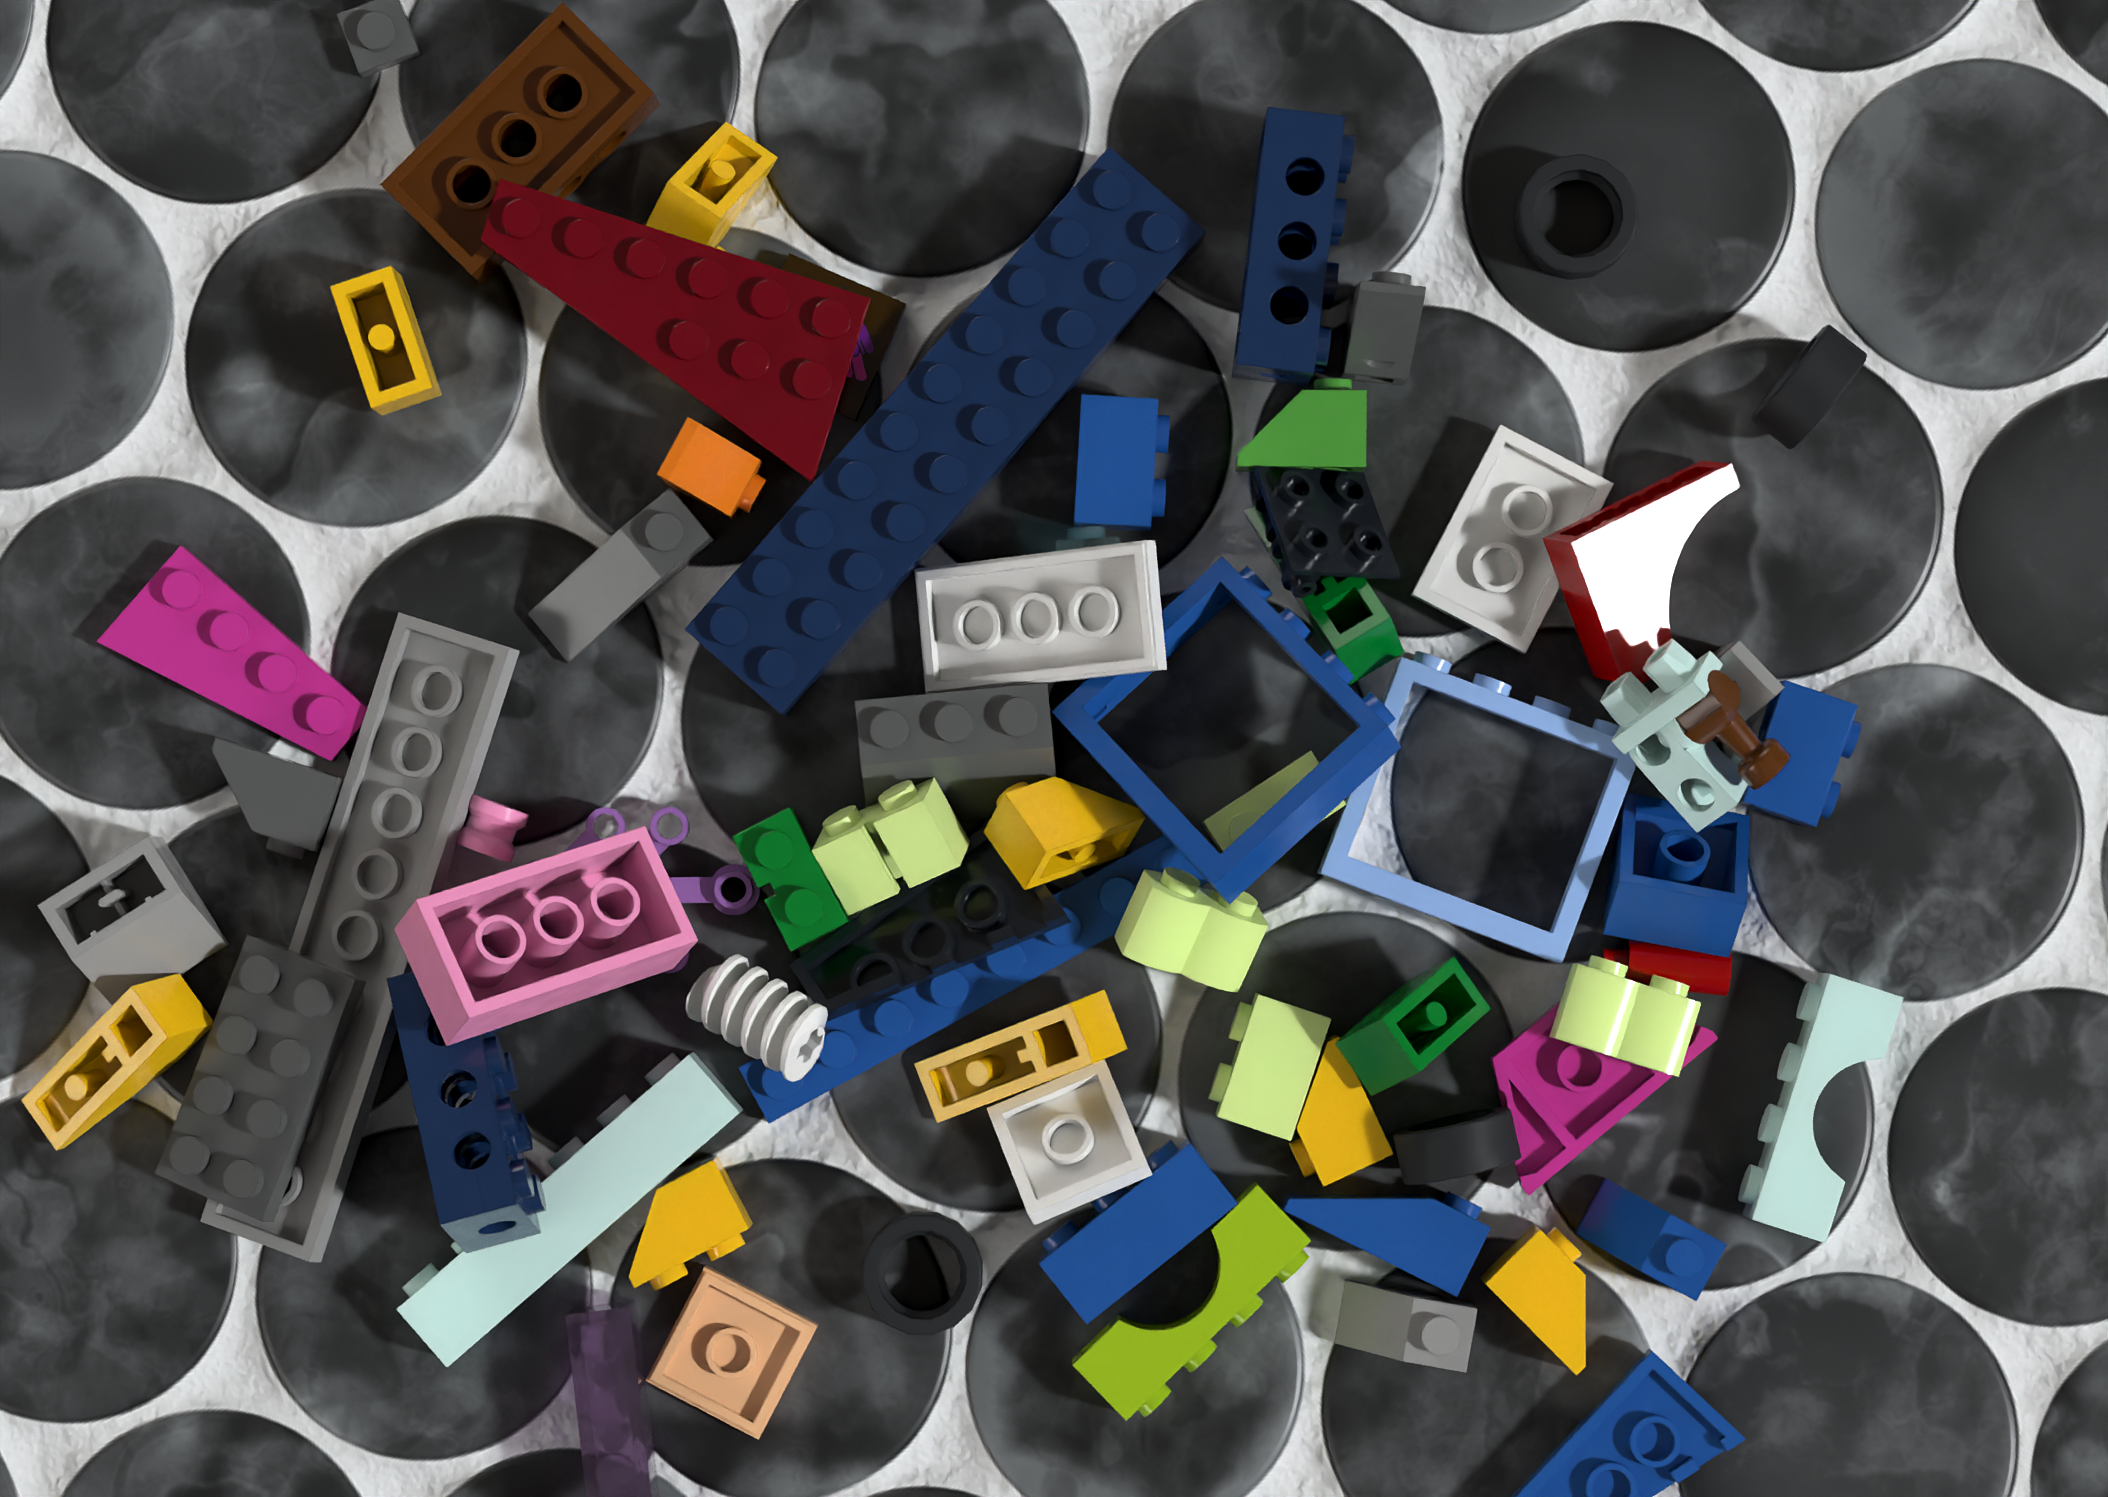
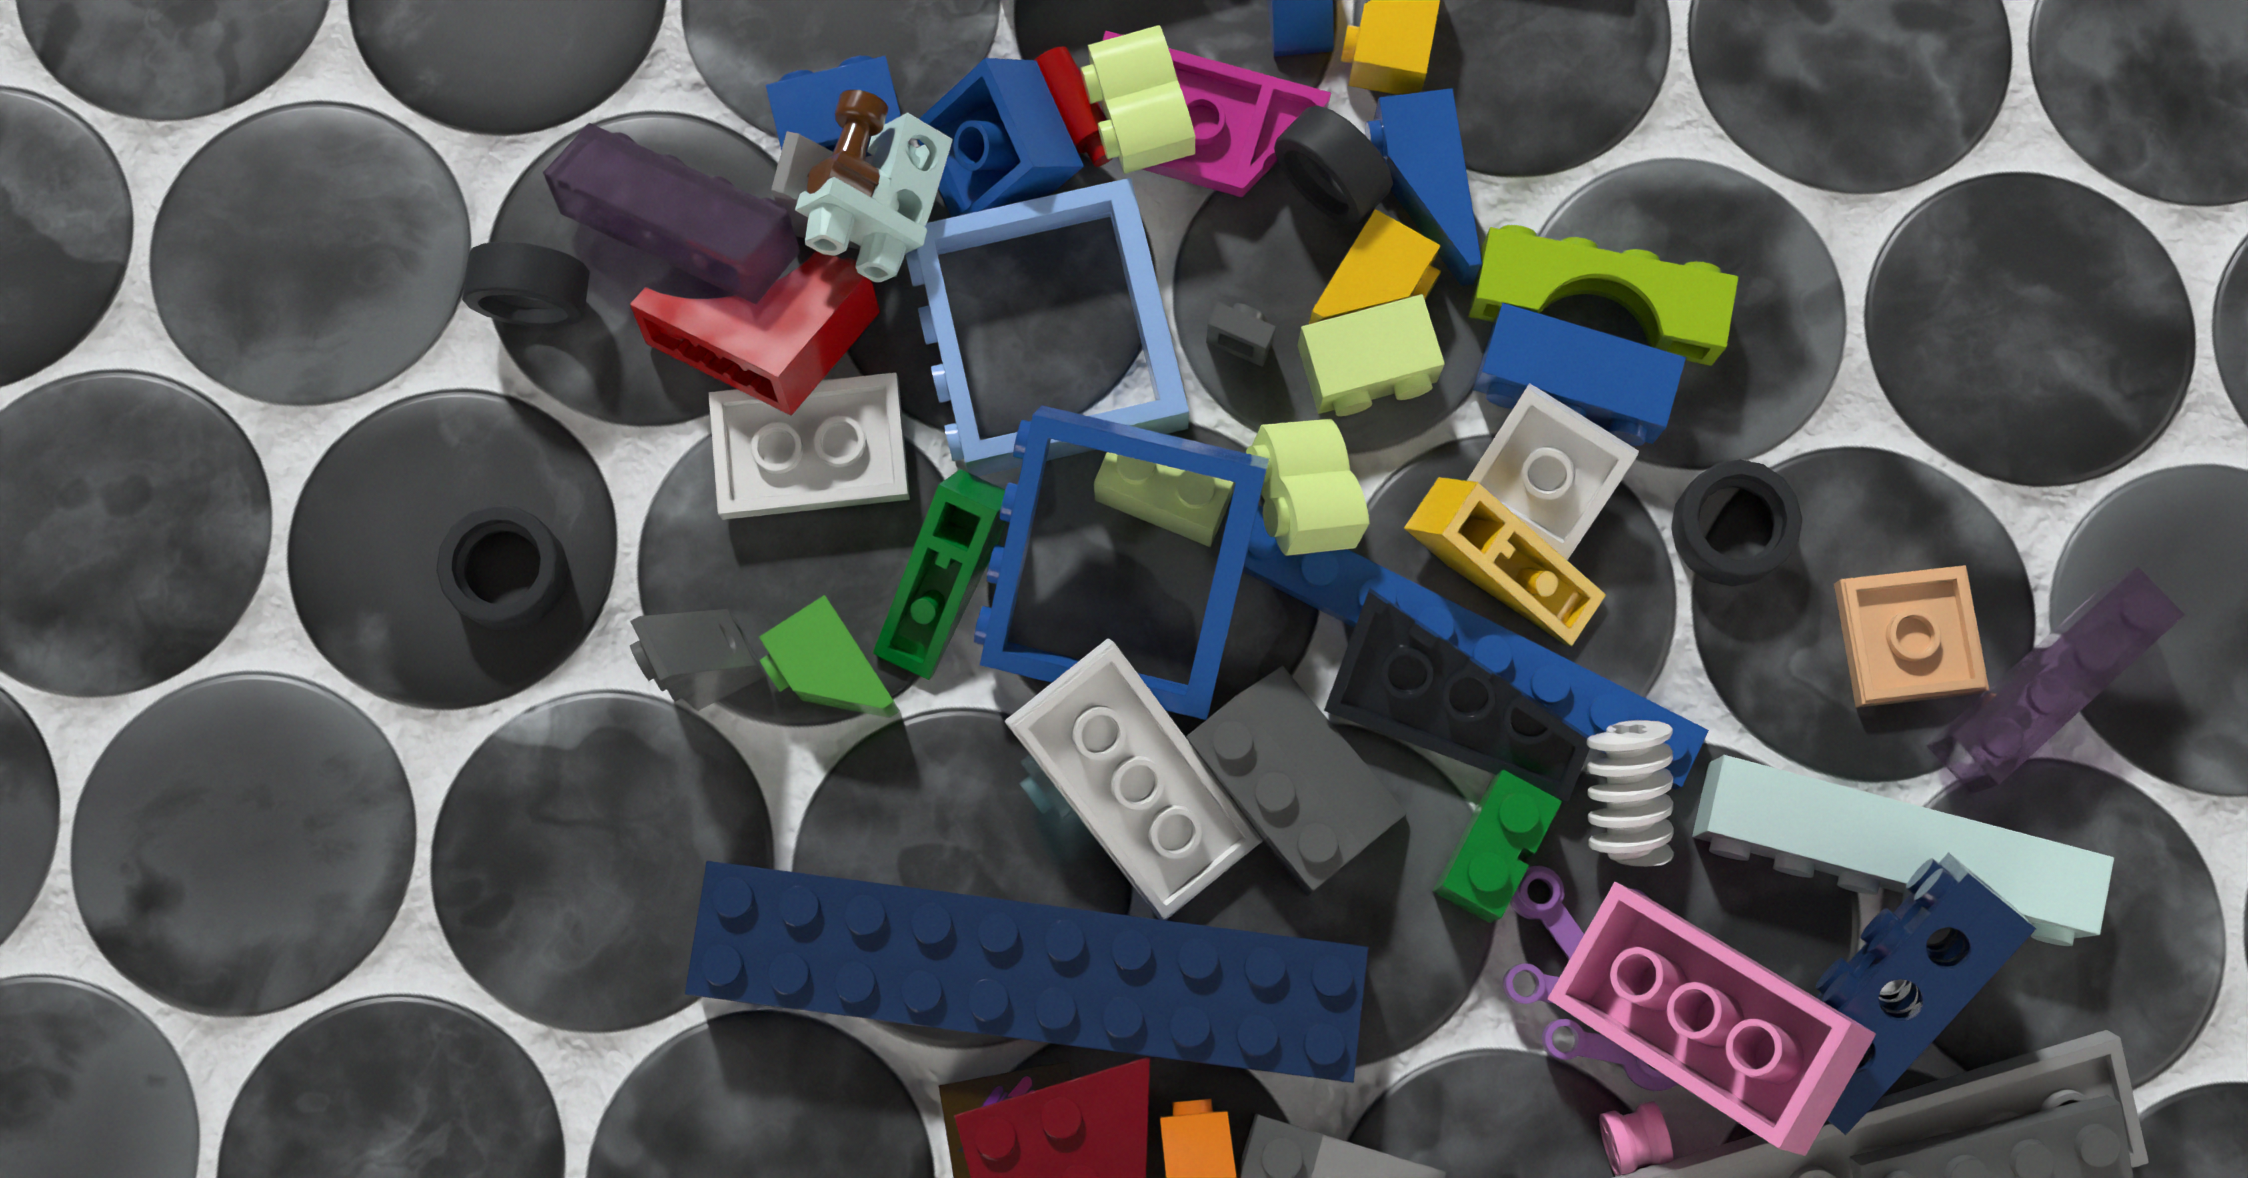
camera: 120 degrees left, 10 degrees down
yellow slope [628,1156,753,1291] -> none
yellowish green piece [812,777,970,916] -> none
yellow slope [984,776,1145,890] -> none
blue brick [1074,394,1170,531] -> none
dark blue brick [1231,107,1355,387] -> none
black hinge [1253,466,1401,598] -> none
light grey slope [1334,1279,1477,1373] -> none
green brick [1335,956,1491,1096] -> none
none -> clear purple brick [543,123,800,304]
none -> dark grey plate [1206,302,1276,367]

